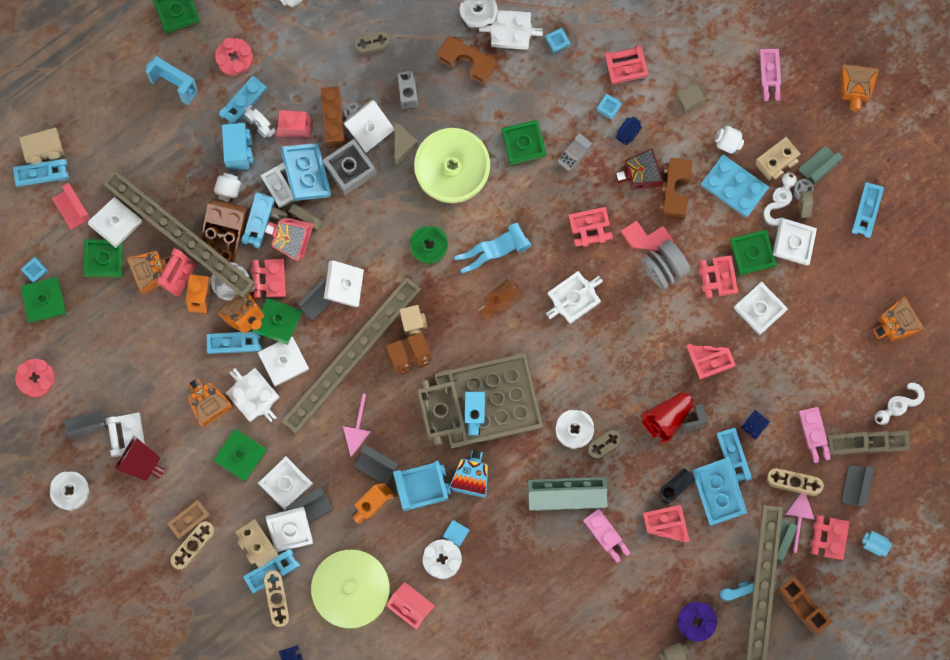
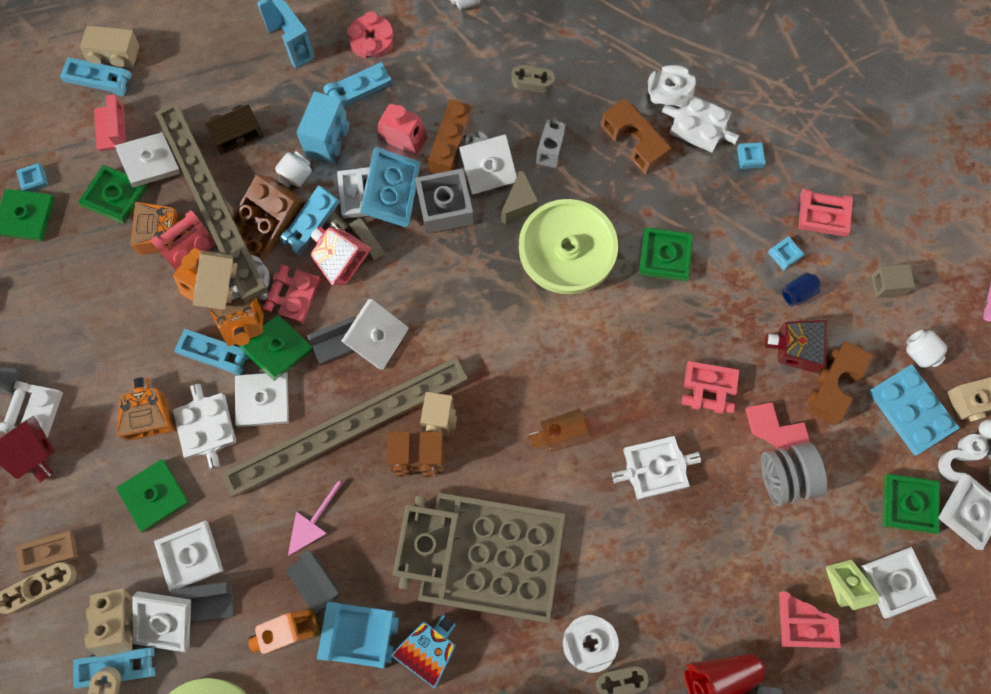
camera: 20 degrees right, 5 degrees down
white plate [244,105,276,139] -> none
green plate [410,226,448,265] -> none
medium azure flag [454,223,531,274] -> none
medium azure torso [465,392,485,435] -> none
light grey leg [558,133,592,172] -> none
coral plate [698,255,738,299] -> none
none -> tan brick [193,250,237,310]
none -> dark brown brick [205,104,264,155]
none -> yellowish green slope [826,559,879,610]

